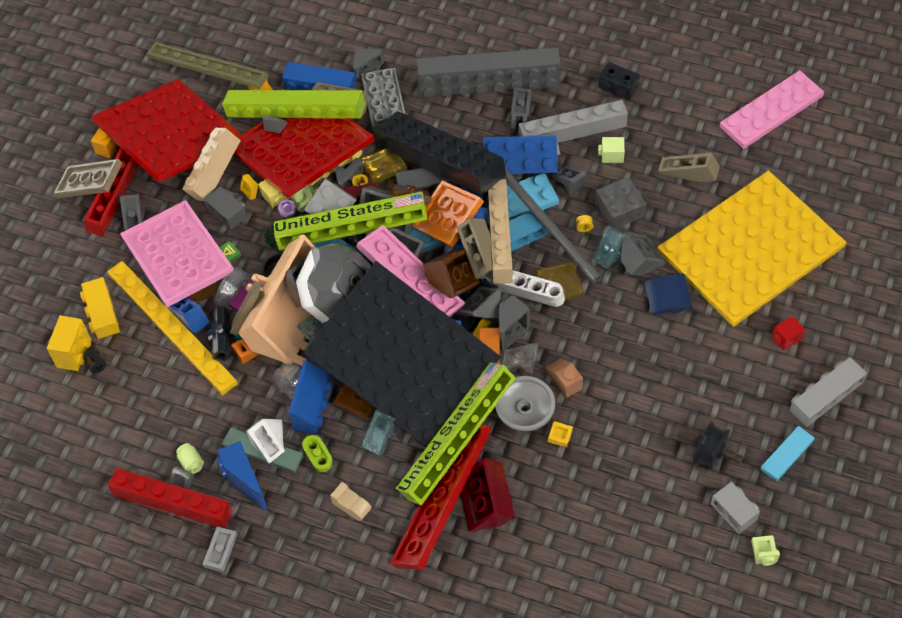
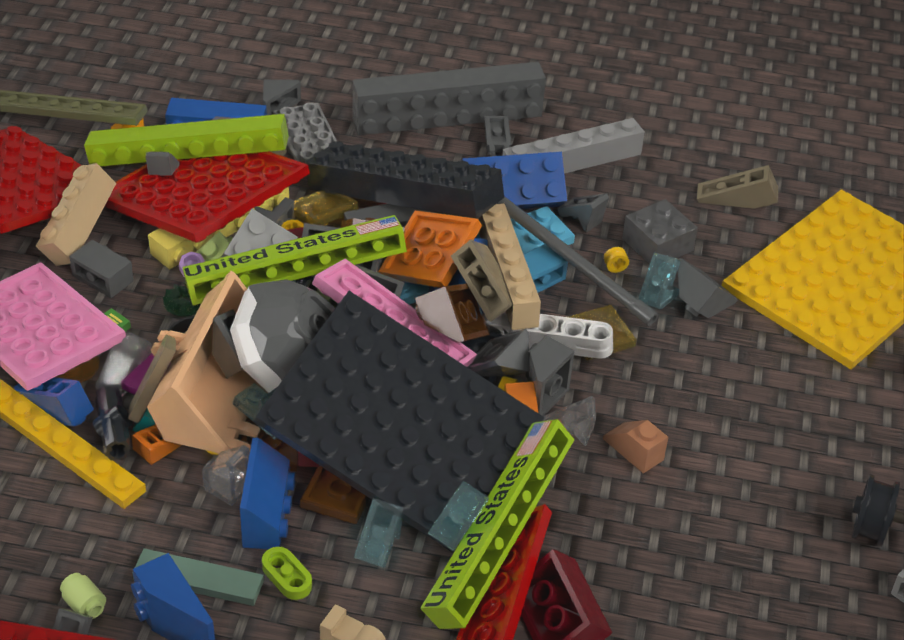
camera: 15 degrees left, 15 degrees down
yellow tile [240,174,258,200] -> none
white slope [247,419,285,463] -> none
light grey dish [495,376,555,431] -> none
yellow plate [548,421,573,447] -> none
black brick [598,62,640,101] -> none
yellowish green brick [598,137,625,163] -> none
dark blue slope [644,274,692,316] -> none
bright pink plate [720,70,824,149] -> none
none -> clear light blue slope [428,481,489,551]

